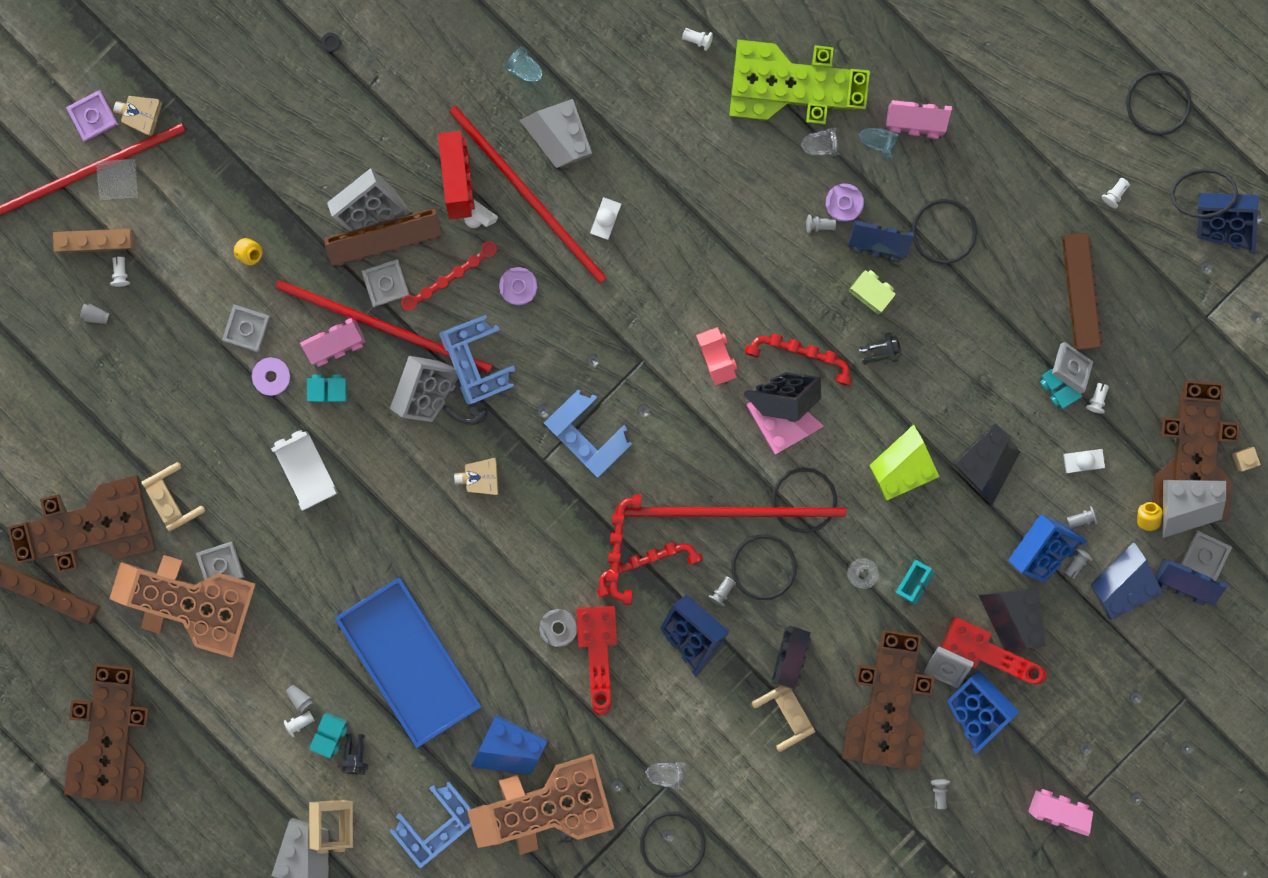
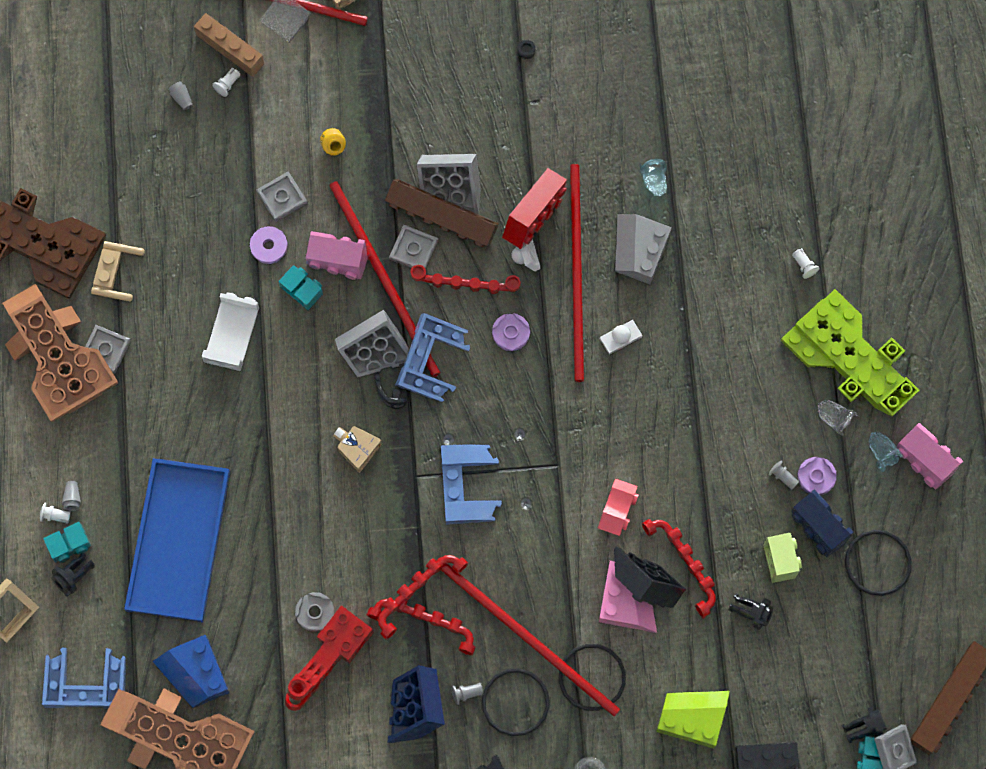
camera: 45 degrees right, 15 degrees down
none -> black piece [842,706,887,743]

